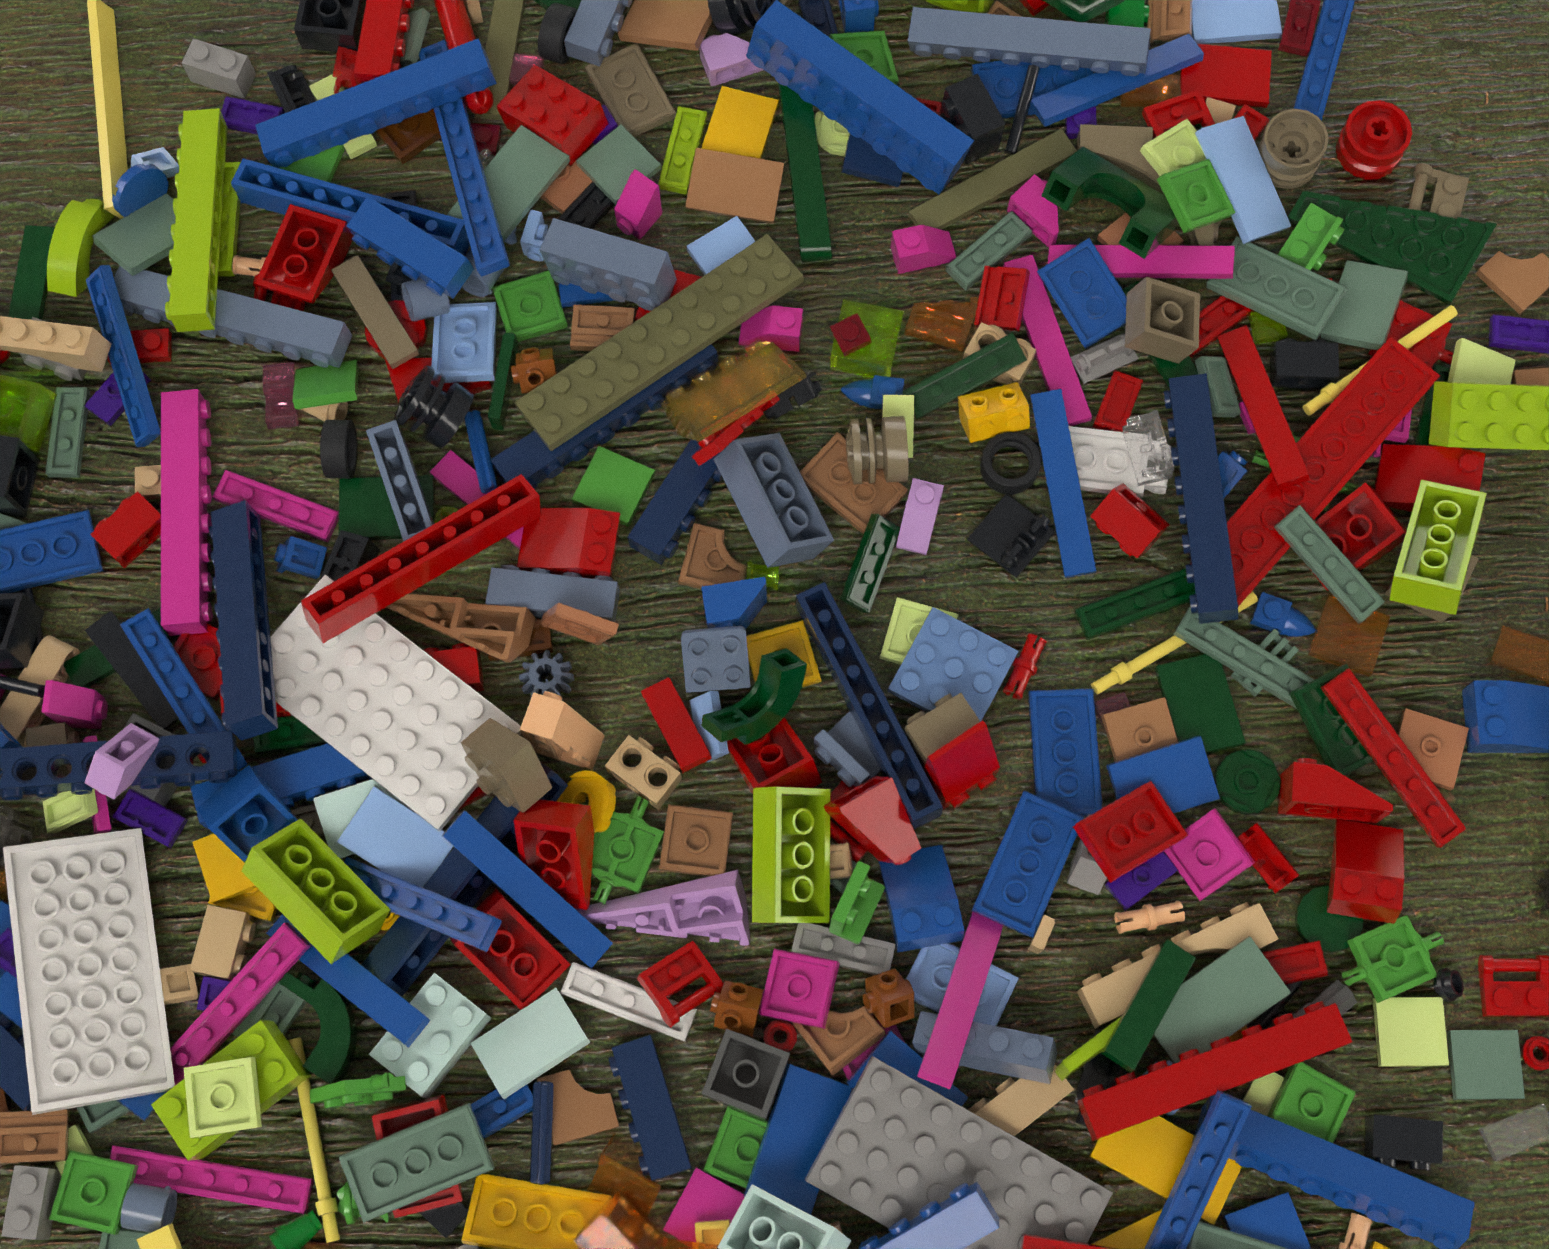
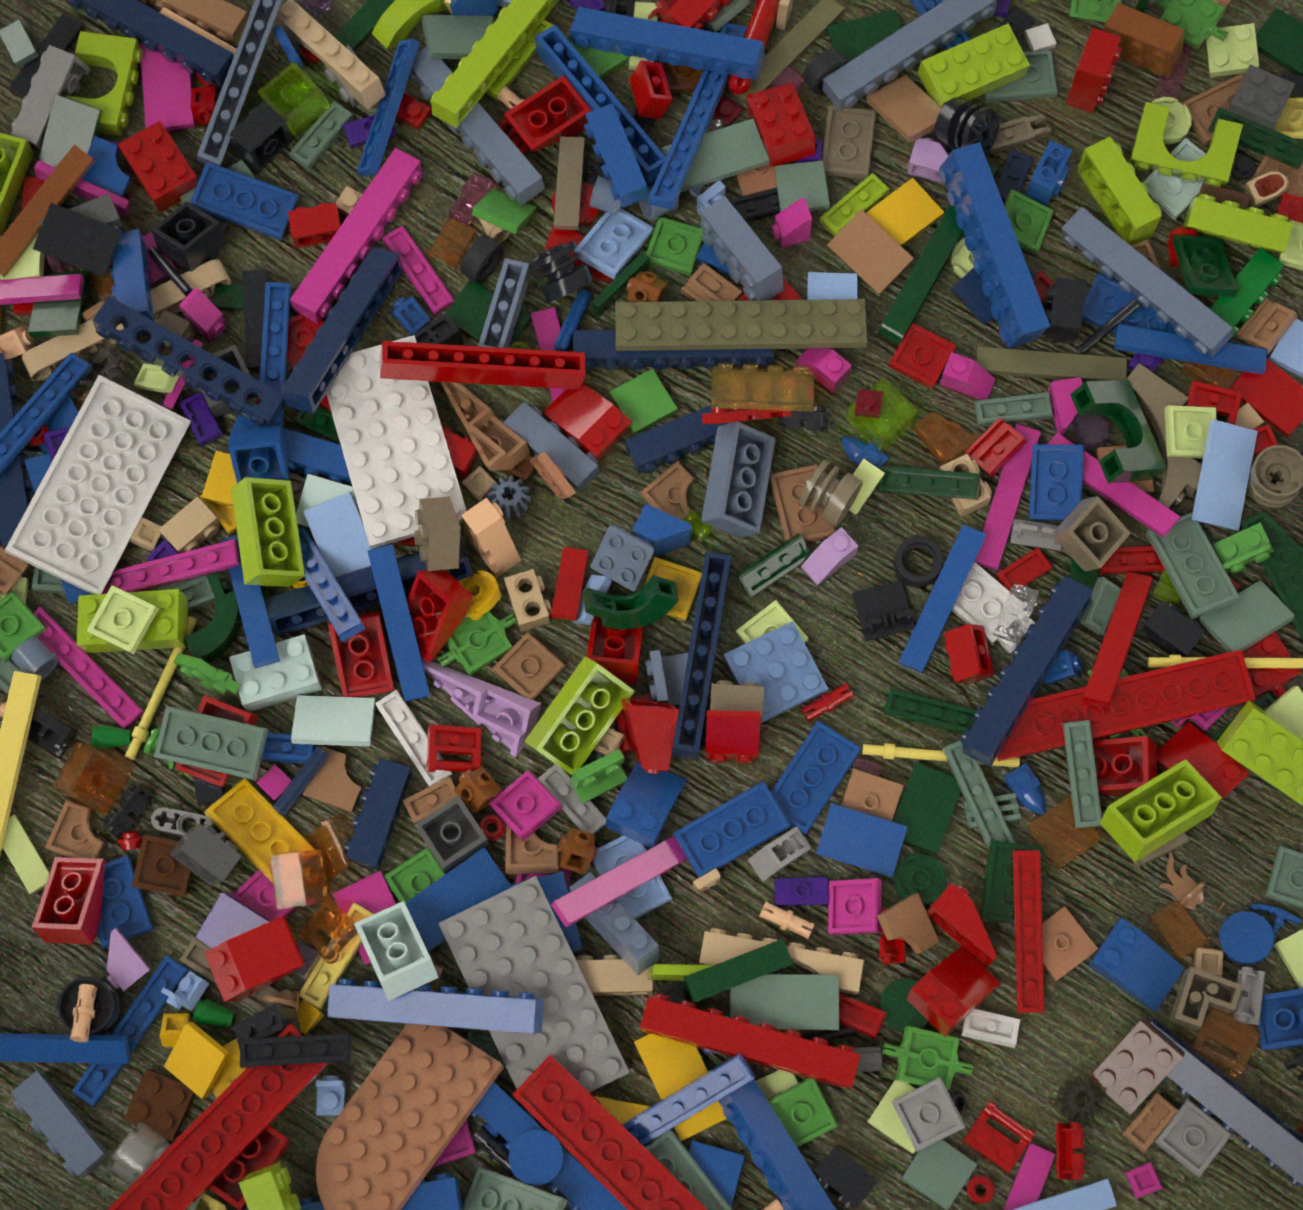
camera: 35 degrees right, 0 degrees up
lavender slope [85,723,160,799] -> none
yellow brick [958,382,1030,443] -> none
red tile [1073,781,1189,883] -> none
bright green tile [1157,159,1236,234] -> none
none -> dark pink tile [257,765,292,802]
none -> medium nougat plate [402,776,458,824]
none -> clear orange piece [428,218,476,271]
none -> tan tile [462,466,497,502]
none -> red brick [629,60,673,119]
none -> medium nougat tile [877,893,939,954]
none -> red plate [888,323,956,389]
none -> light grey plate [892,1077,966,1152]
none -> white plate [961,1009,1020,1048]
none -> clear purple brick [1071,414,1110,452]
none -> medium nougat piece [1158,852,1206,910]

